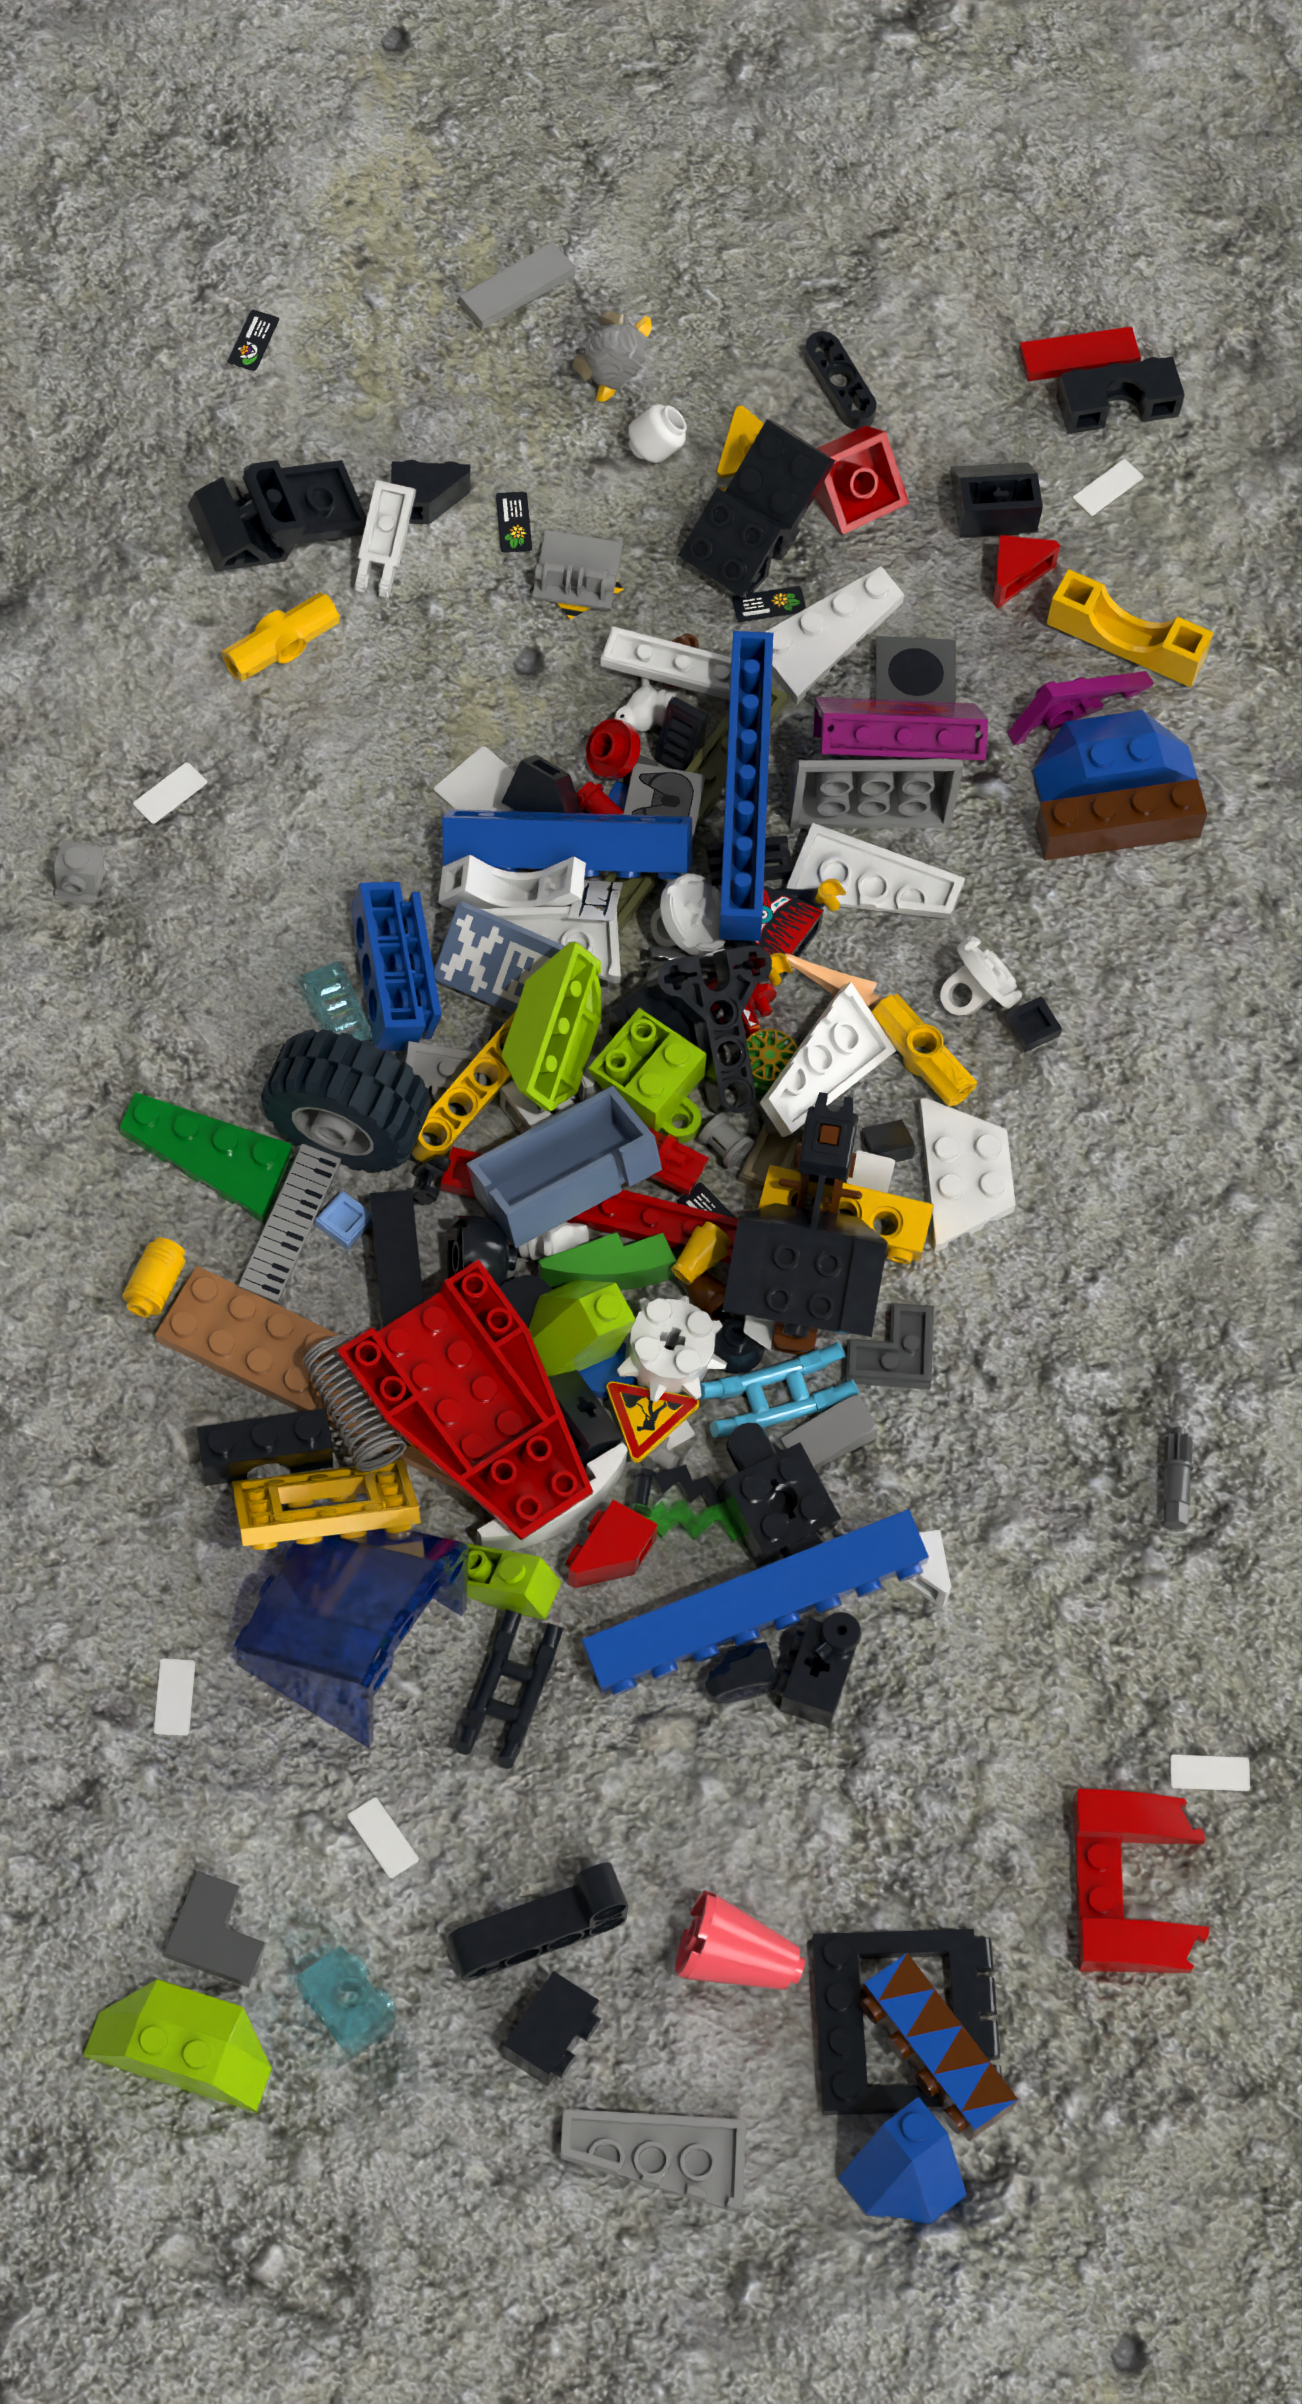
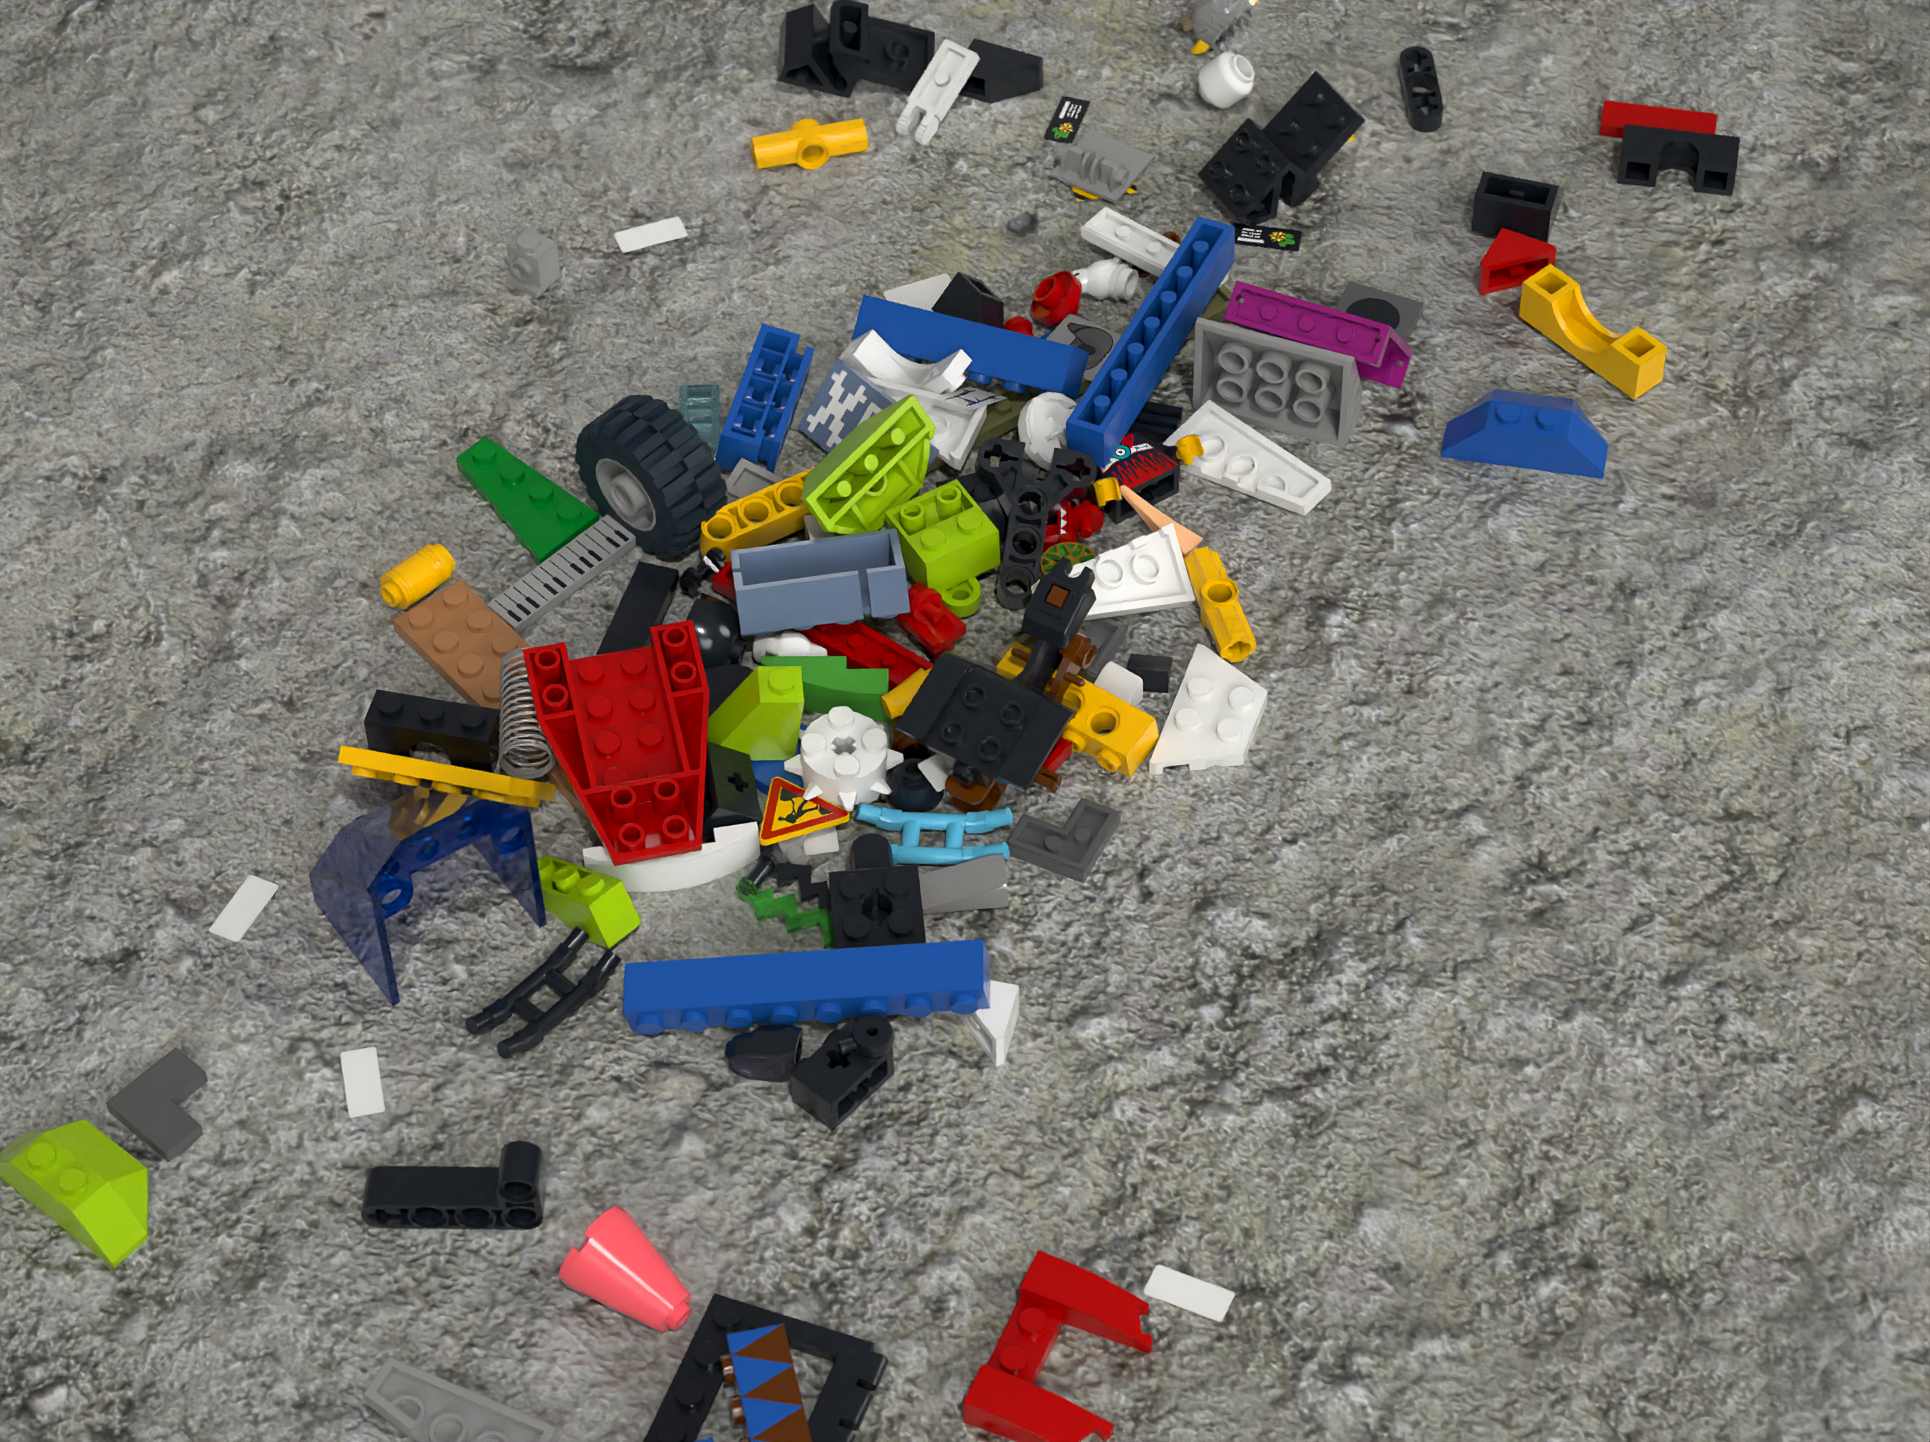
camera: 30 degrees right, 15 degrees down
clear light blue brick [297,1945,397,2060] -> none
light blue tile [315,1190,372,1250] -> none
black brick [502,1971,601,2087] -> none
red slope [565,1499,658,1588] -> none
black slope [655,696,707,771] -> none
light grey bush [699,1113,754,1168] -> none
white wing [765,566,904,705] -> none
red slope [815,426,909,535] -> none
white tile [940,936,1022,1016] -> none
black plate [1004,996,1062,1052] -> none
magenta wing [1007,671,1154,745] -> none
reddish brown brick [1035,779,1207,861] -> none
white sticker [1073,459,1144,516] -> none
dark grey piece [1163,1426,1193,1530] -> none

